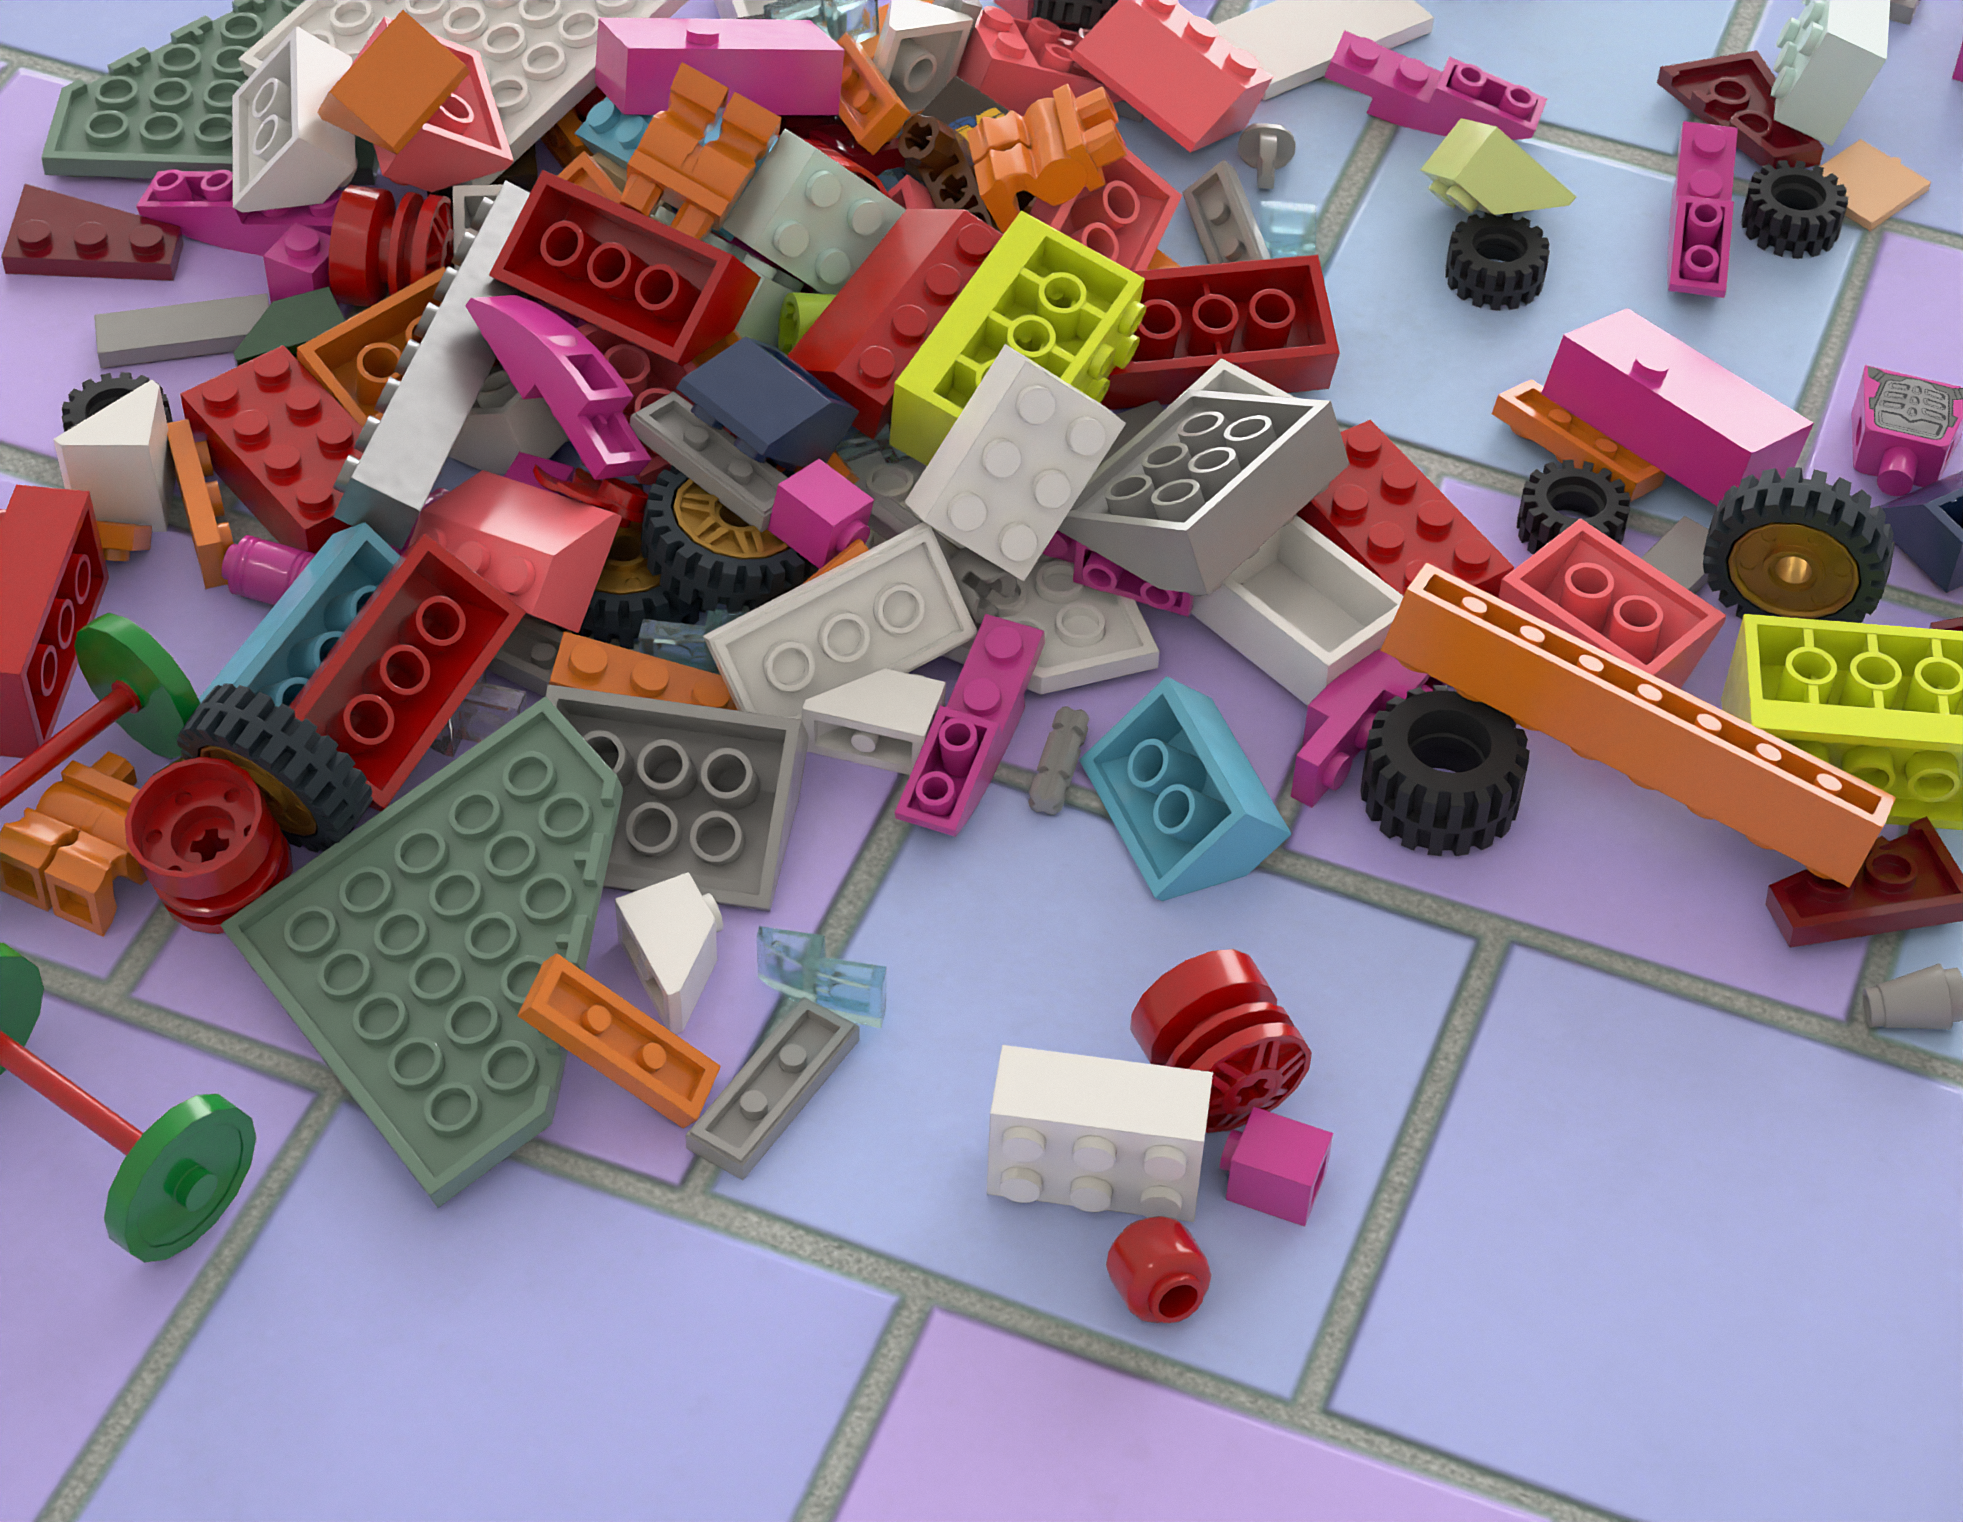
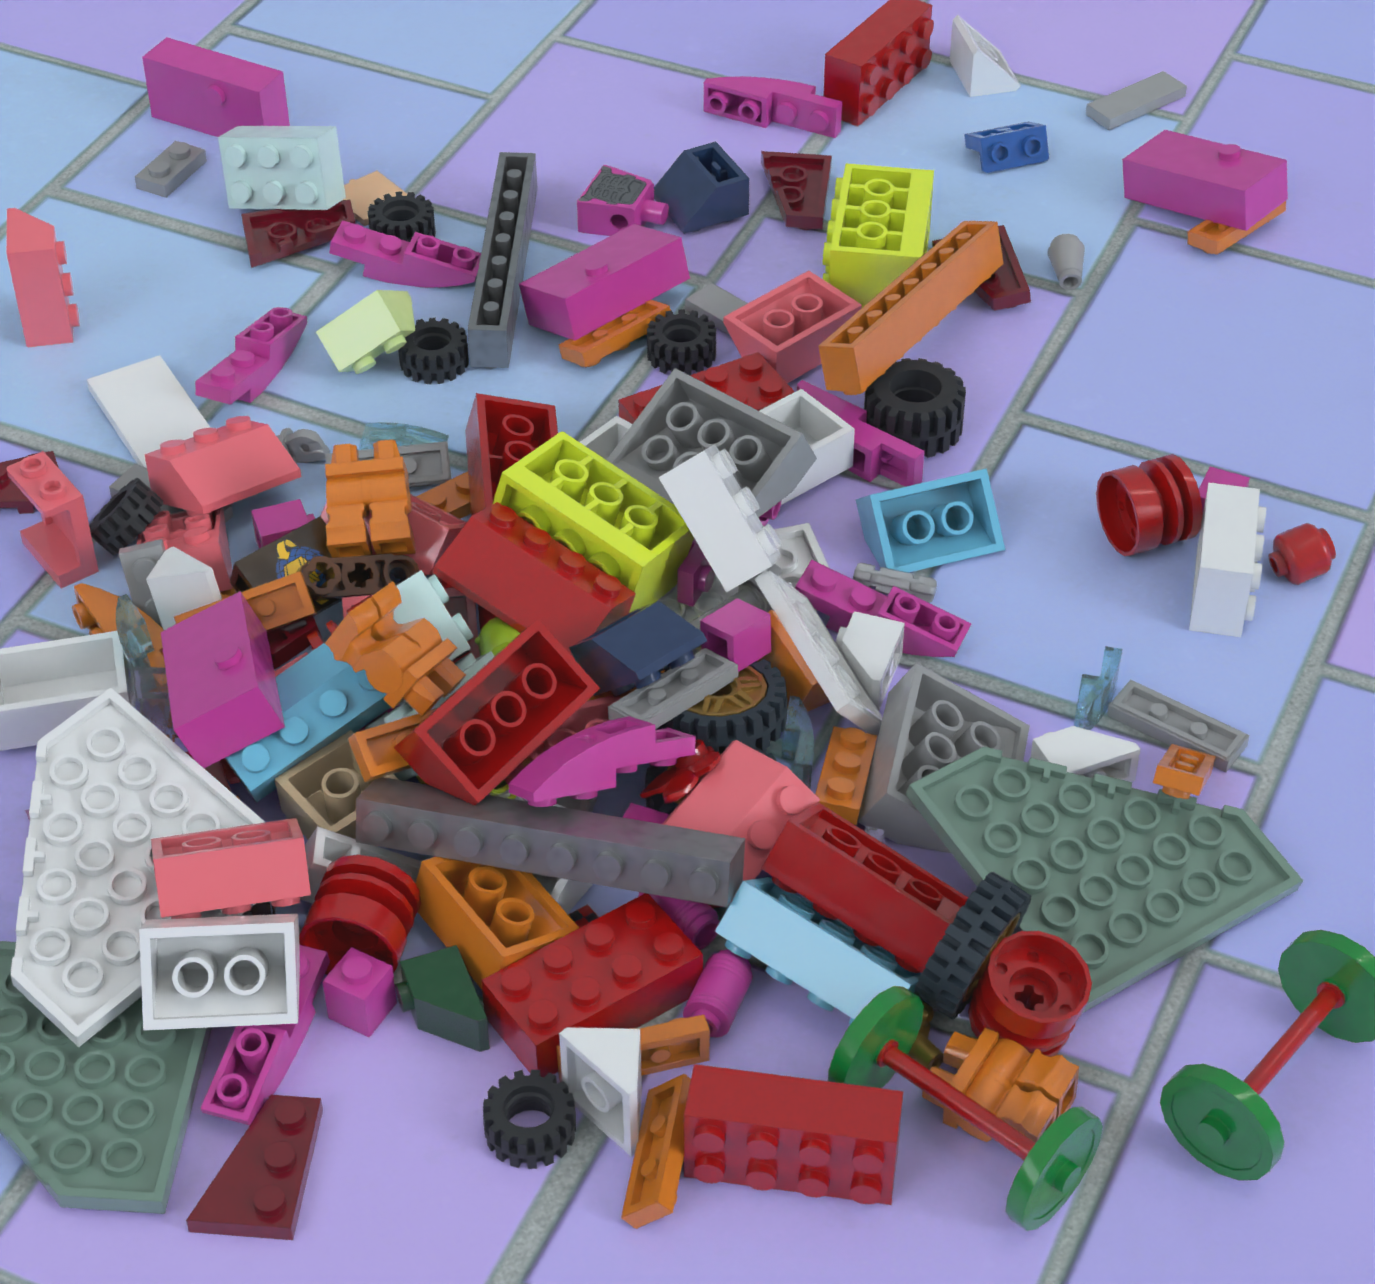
camera: 85 degrees left, 5 degrees down
light grey tile [94,293,270,368] -> none
orange slope [317,9,470,155] -> none
wheel [1703,467,1894,623] -> none
none -> flat silver brick [467,152,537,368]

